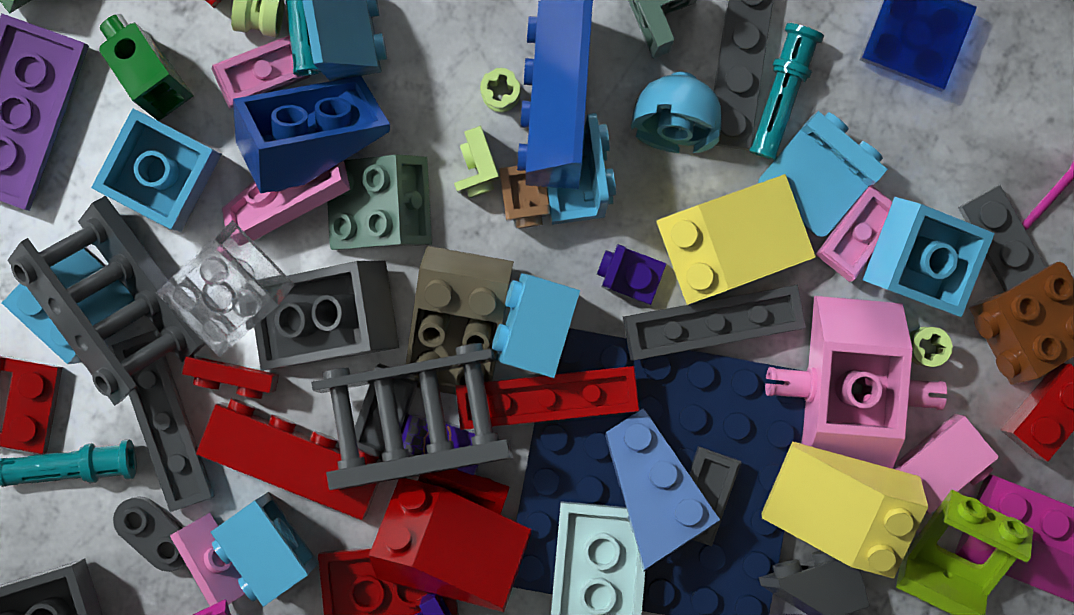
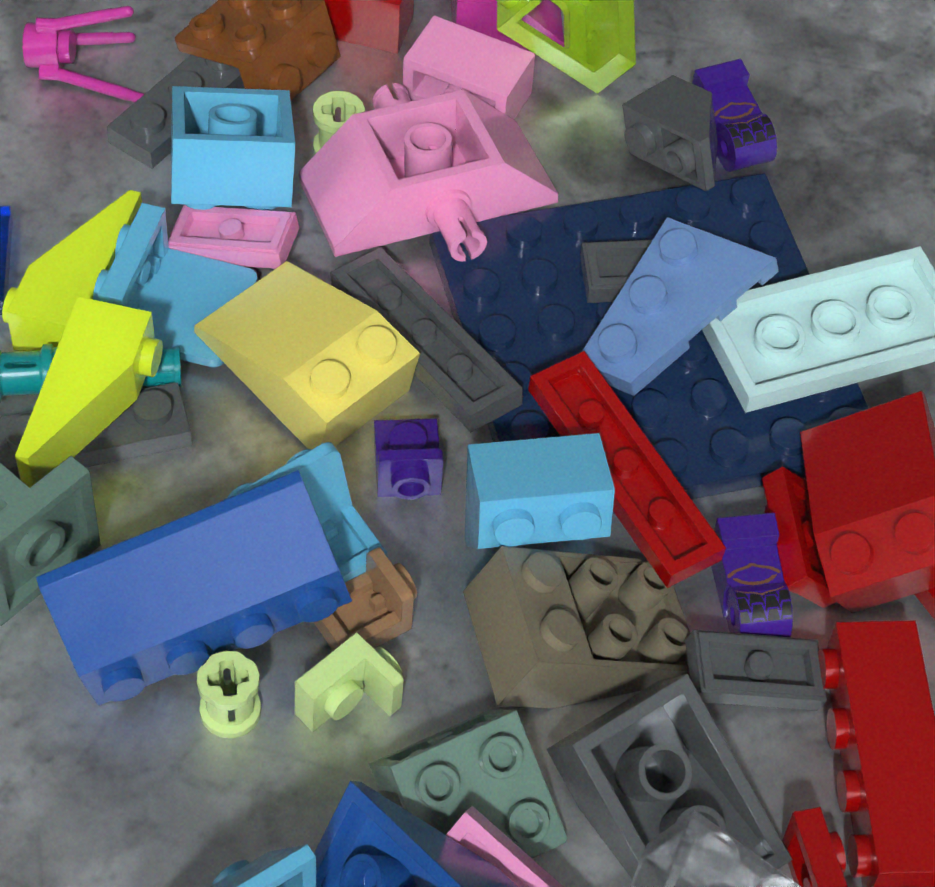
camera: 125 degrees left, 35 degrees down
dark grey fence [311,343,513,490] -> none
medium azure cylinder [631,72,721,153] -> none
light yellow slope [761,441,928,579] -> none
none -> neon yellow slope [2,190,142,351]
none -> neon yellow slope [15,296,163,488]

